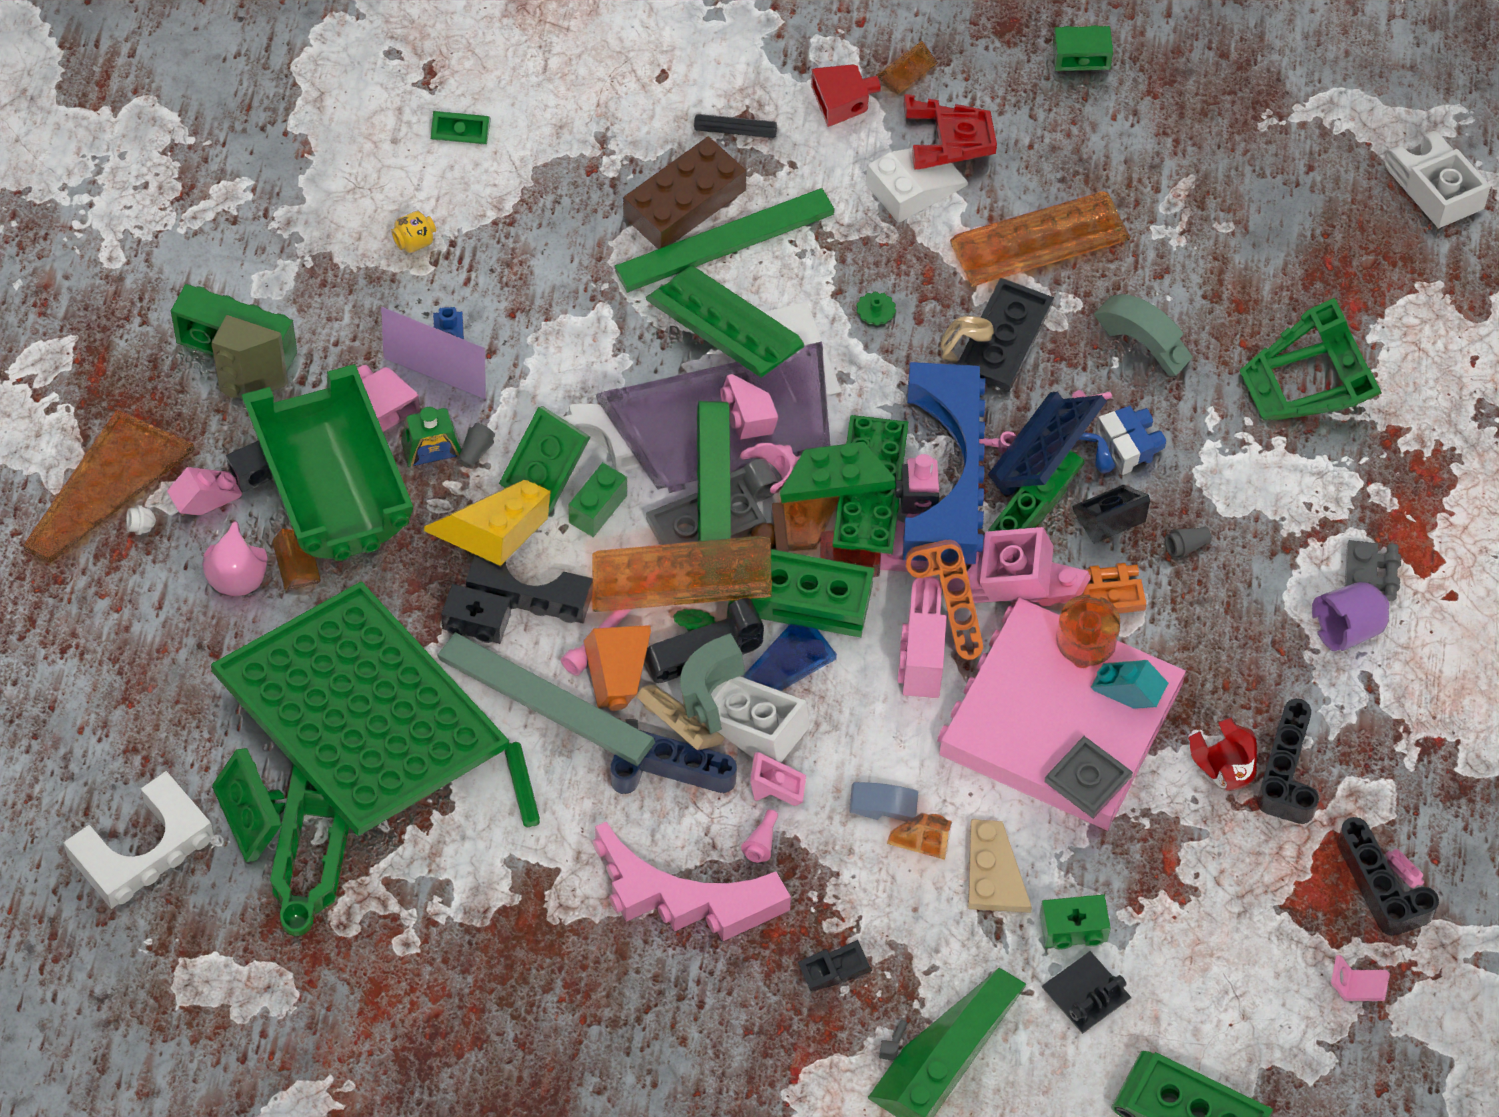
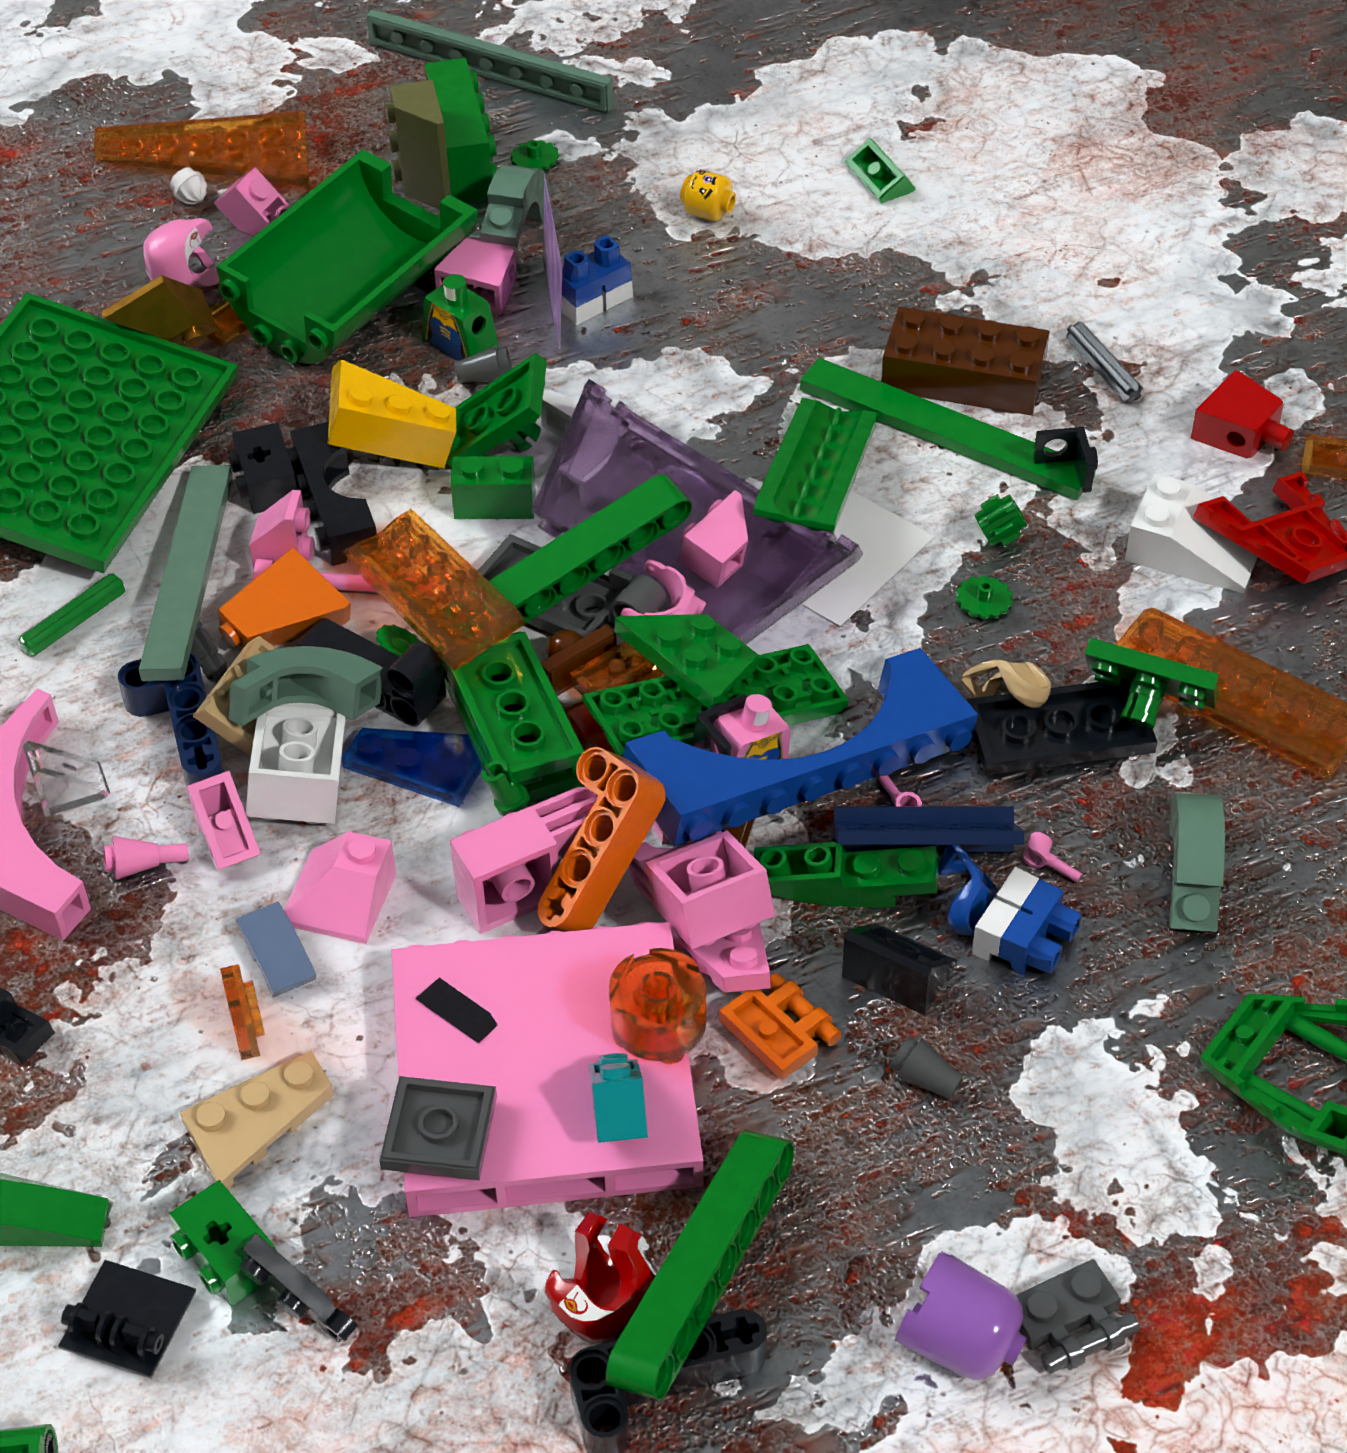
camera: 60 degrees right, 10 degrees down
none -> clear slope [23,740,110,817]
none -> pearl gold slope [101,275,218,347]
none -> black plate [233,1233,358,1343]
none -> bright pink slope [249,490,315,568]
none -> bright pink slope [284,832,397,944]
none -> sand green tile [366,9,614,113]
none -> black sticker [416,977,498,1043]
none -> sand green arch [480,164,551,247]
none -> green pin [481,760,530,816]
none -> green piece [510,140,559,170]
none -> green beam [606,1130,794,1401]
none -> green gear [975,494,1028,547]
none -> black bracket [1033,427,1098,493]
none -> green plate [1085,638,1220,729]

